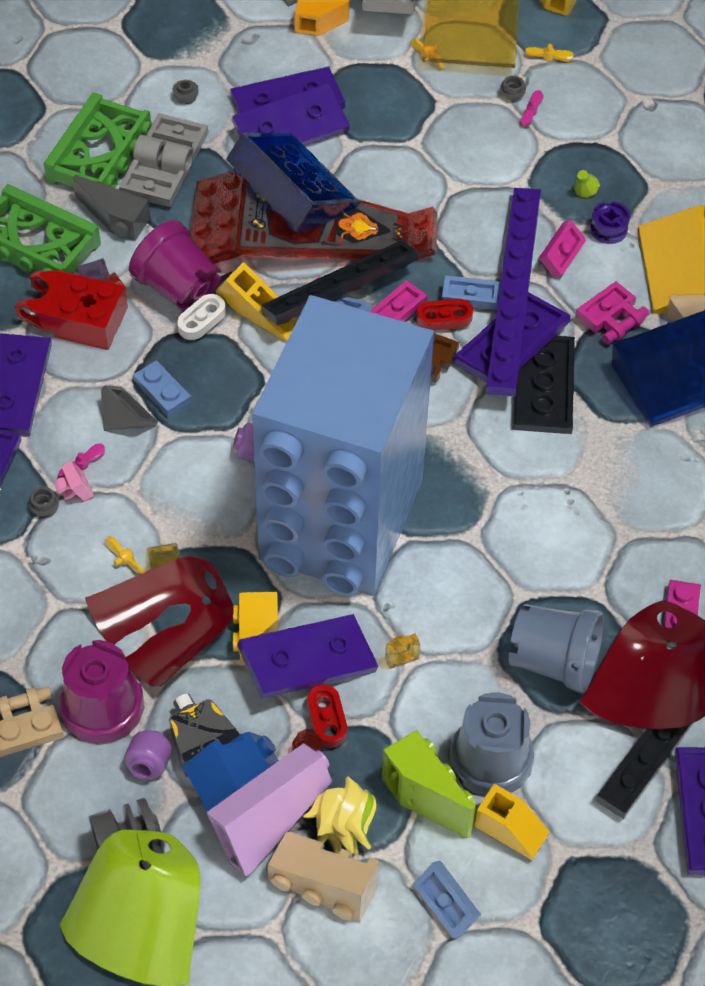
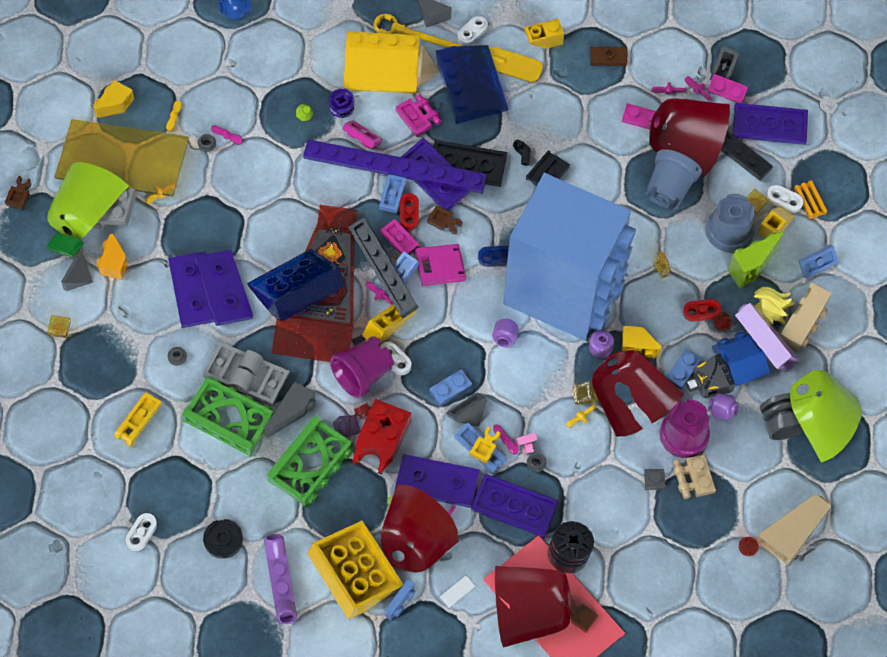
camera: 85 degrees left, 10 degrees up
dark purple plate [237,614,379,699] -> none
none -> yellow plate [114,392,162,447]
none -> medium blue plate [454,423,507,474]
none -> yellow plate [469,426,501,464]
none -> black arm [513,139,531,166]
none -> black plate [526,150,570,186]
none -> medium lavender head [589,330,614,358]
none -> dark grey plate [644,469,666,490]
none -> medium blue plate [666,349,702,390]
none -> clear yellow plate [747,189,769,215]
none -> white plate [767,185,803,213]
none -> light orange tile [794,180,827,220]

